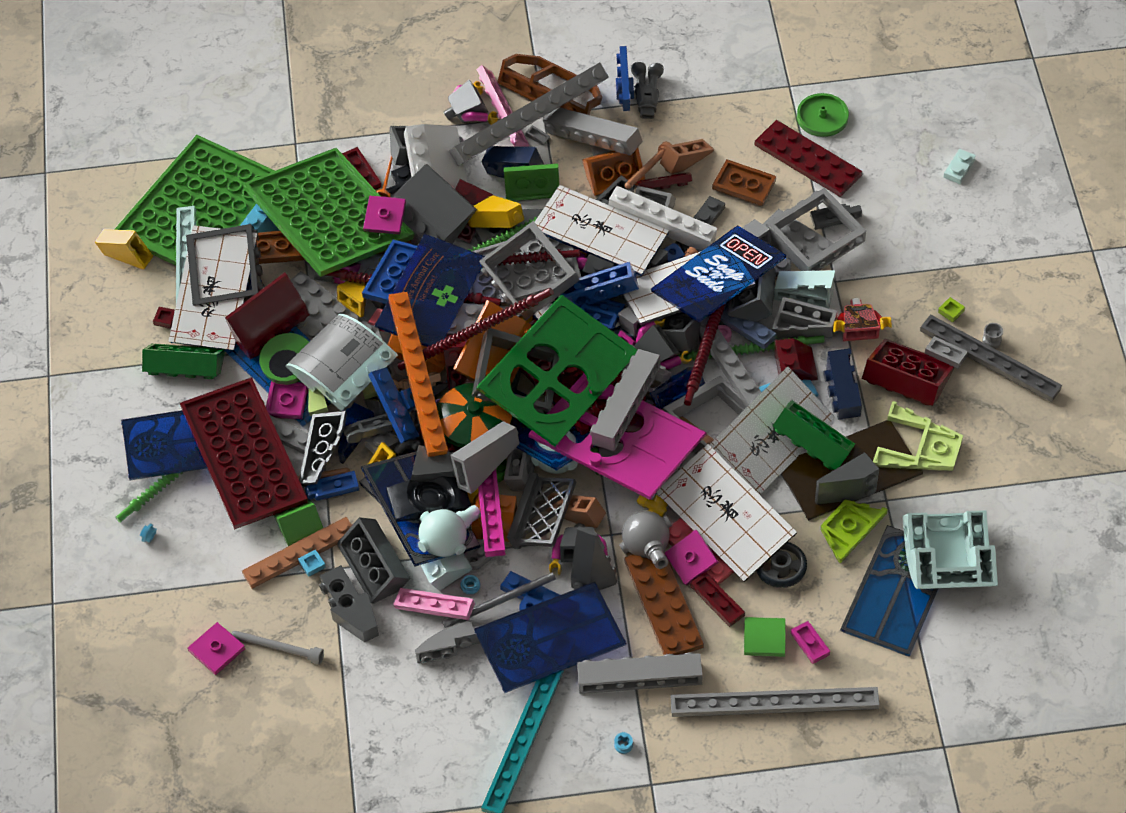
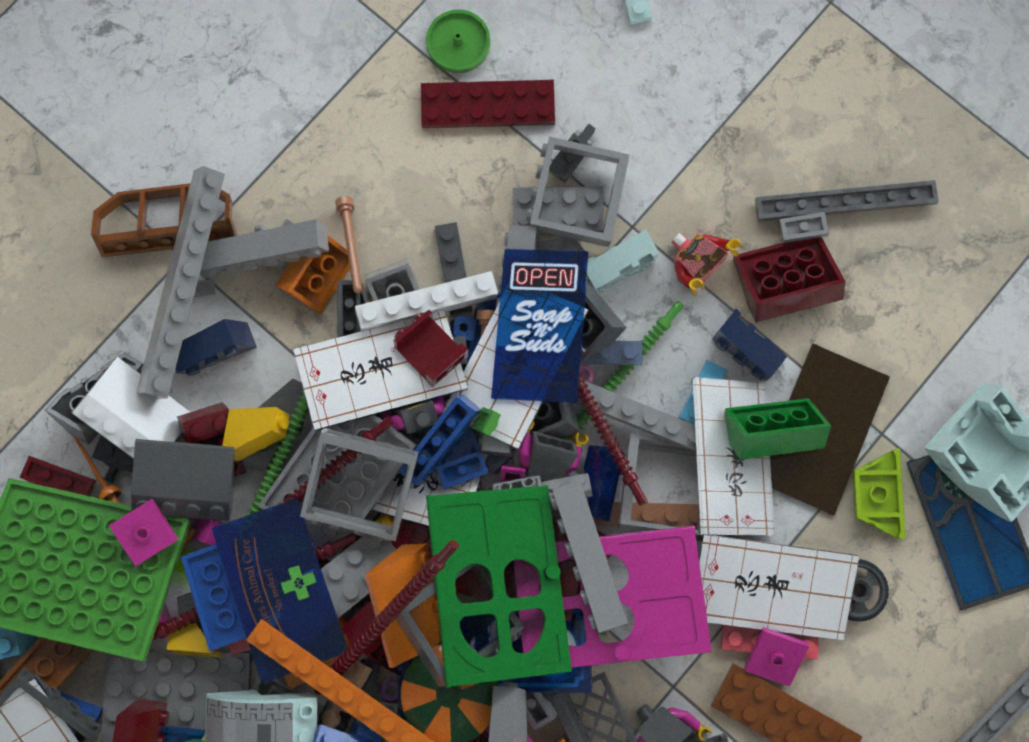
camera: 45 degrees left, 25 degrees up
torso [444,80,499,125] -> none
bright pink plate [477,65,529,147] -> none
bright green plate [504,164,559,201] -> none
nougat slope [544,493,606,528] -> none
blue plate [616,46,634,111] -> none
light grey piece [619,511,672,569] -> none
dark grey piece [631,62,664,119] -> none
dark red plate [636,172,692,189] -> none
nougat slope [660,139,714,174] -> none
dark red plate [690,572,745,627] -> none
dark orange plate [712,159,776,206] -> none
bright green slope [744,617,785,657] -> none
light grey wedge [772,297,838,339] -> none
dark red slope [774,338,818,381] -> none
dark pink plate [791,621,830,664] -> none
dark grey slope [815,453,879,505] -> none
yellowish green wing [873,401,963,471] -> none
lime plate [938,297,965,322] -> none
light grey wheel [982,323,1003,349] -> none
none -> dark red panel [393,310,468,387]
none -> bright green plate [471,407,501,436]

